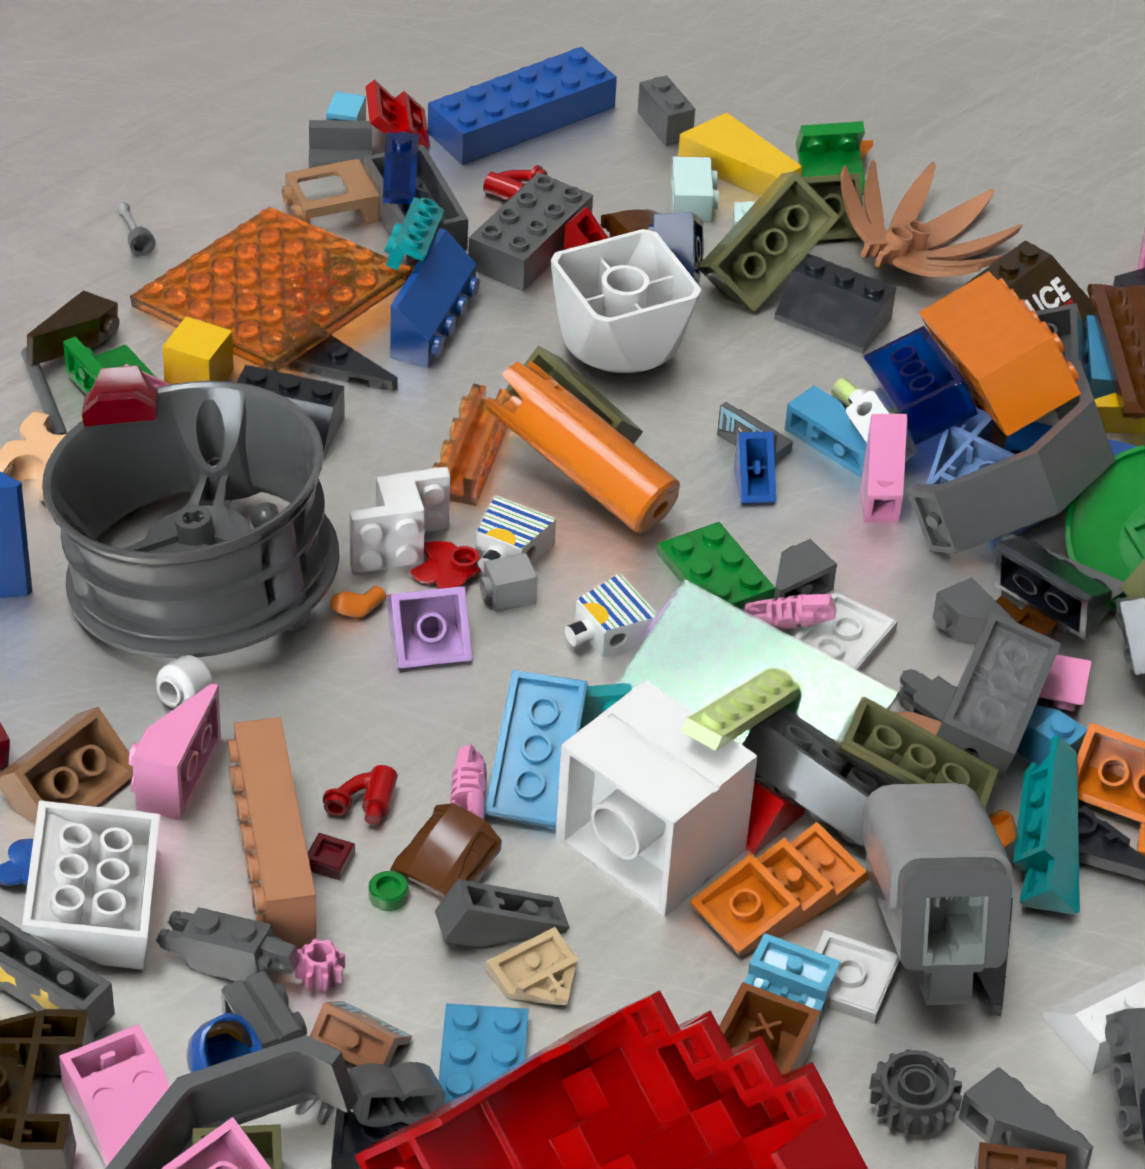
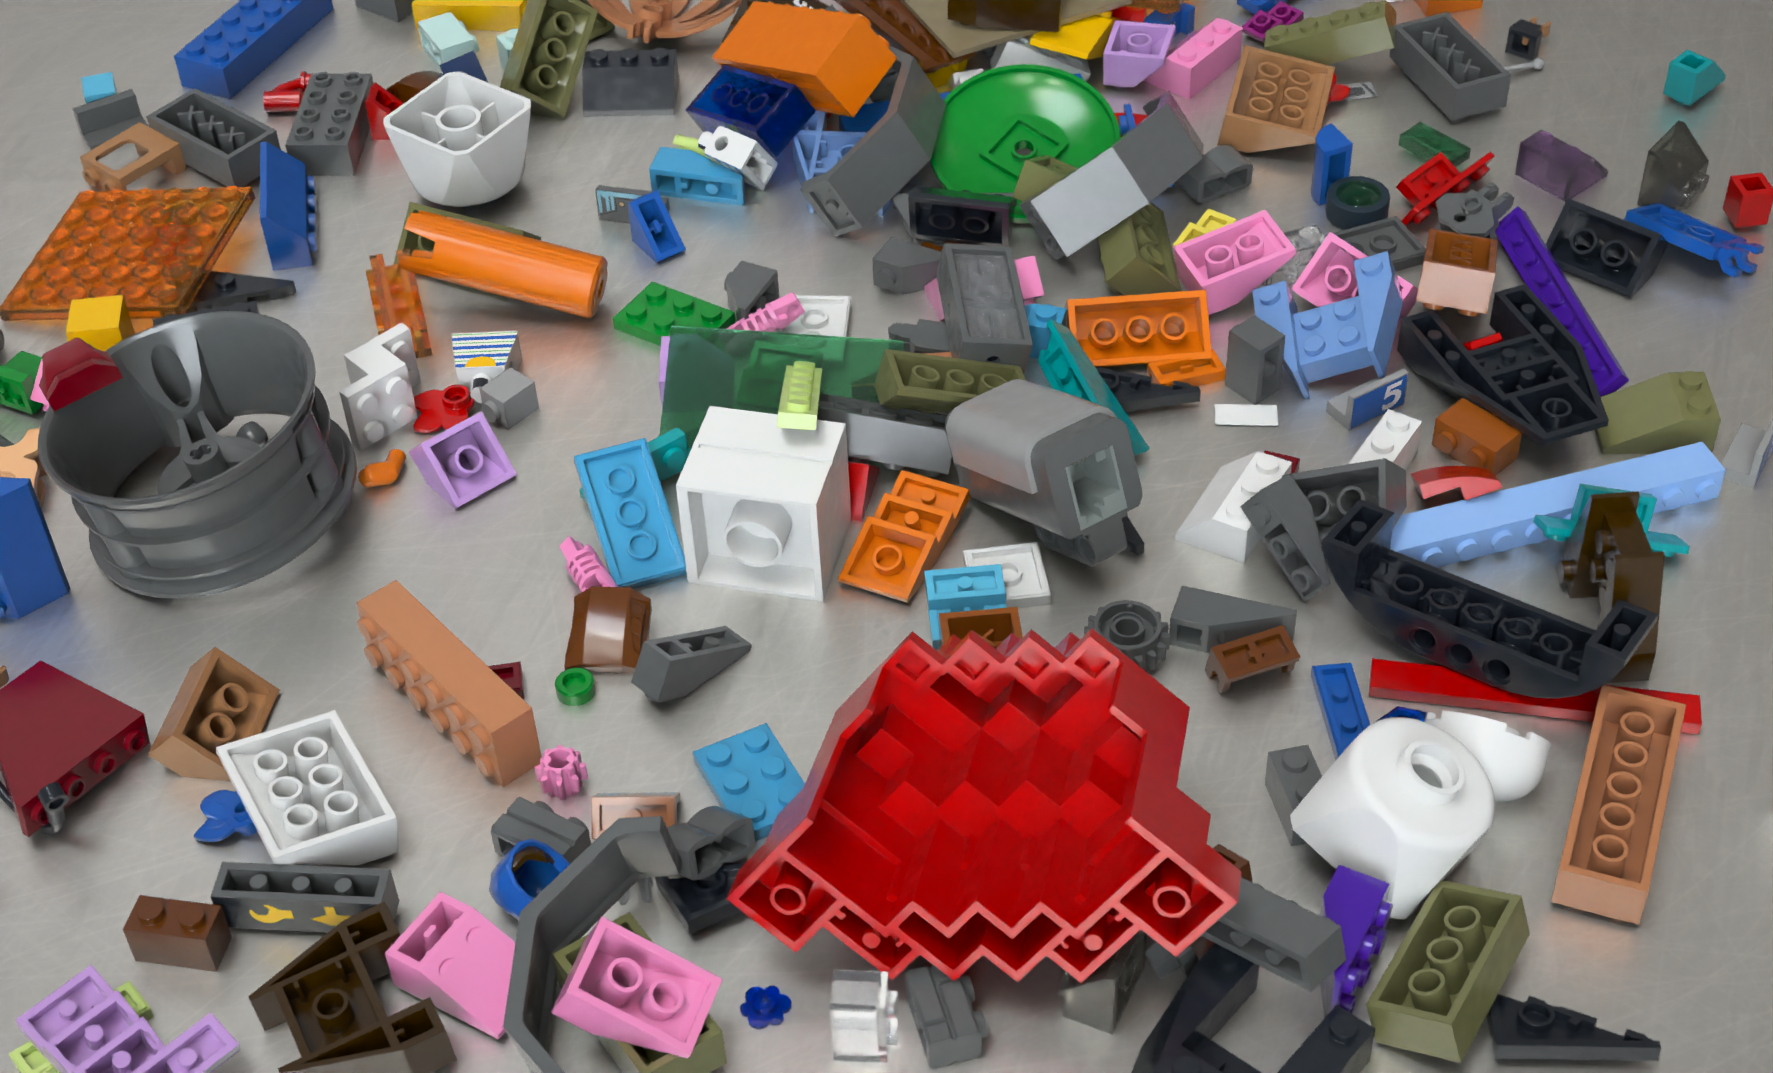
camera: 25 degrees left, 0 degrees up
bright pink slope [129,683,221,820] -> none
white head [156,655,213,709] -> none
dark grey hinge [156,907,299,981] -> none
red plant [322,765,398,825] -> none
red slope [365,79,430,148] -> none
clear blue slope [383,132,419,204] -> none
teal bracket [384,197,444,271] -> none
tan slope [485,927,579,1005] -> none
white torso [565,573,658,656] -> none
bright pink slope [860,414,907,522] -> none

